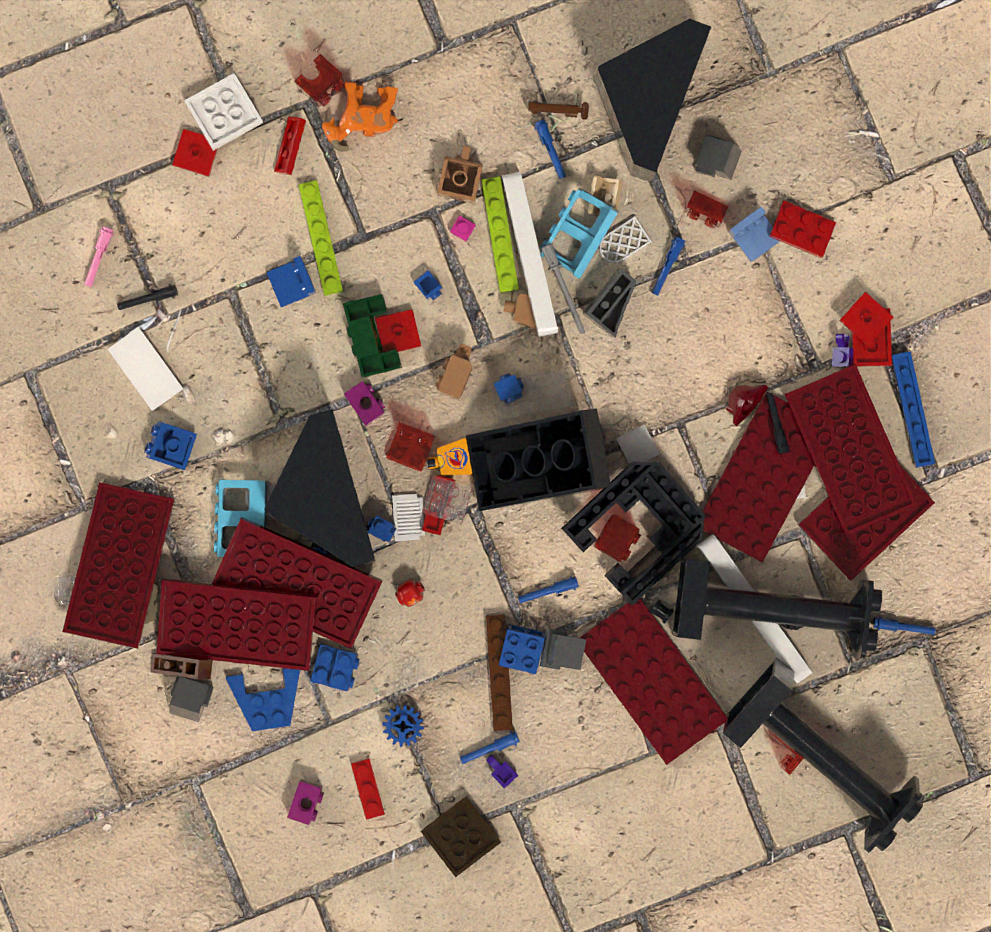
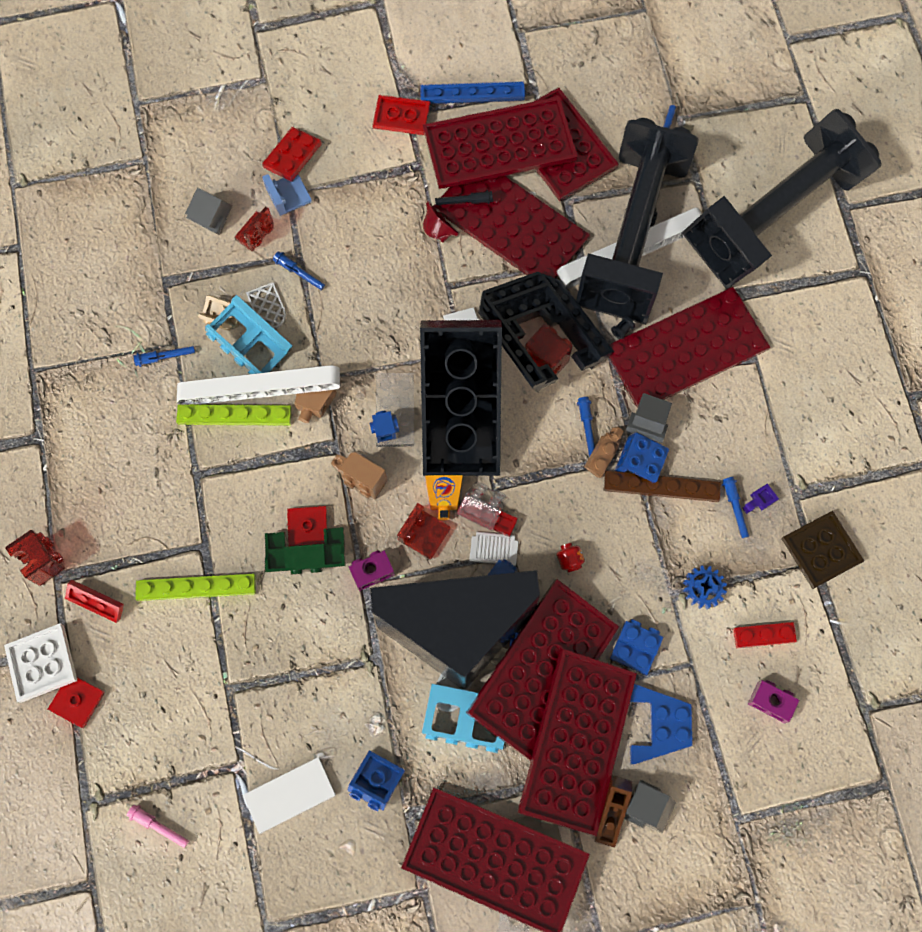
camera: 80 degrees left, 15 degrees down
black pin [117,284,178,310] -> none
blue bracket [267,256,316,307] -> none
orange animal [322,82,398,152] -> none
blue bracket [414,270,443,300] -> none
medium nougat hinge [437,146,483,204] -> none
dark pink plate [450,215,476,242] -> none
reddish brown piece [528,101,589,120] -> none
light grey piece [542,243,585,334] -> none
dark grey wedge [582,269,636,338] -> none
black slope [595,18,711,183] -> none
clear red bracket [769,731,804,775] -> none
plate [832,334,853,367] -> none
red plate [839,292,894,346] -> none
none -> medium nougat hinge [584,427,624,478]

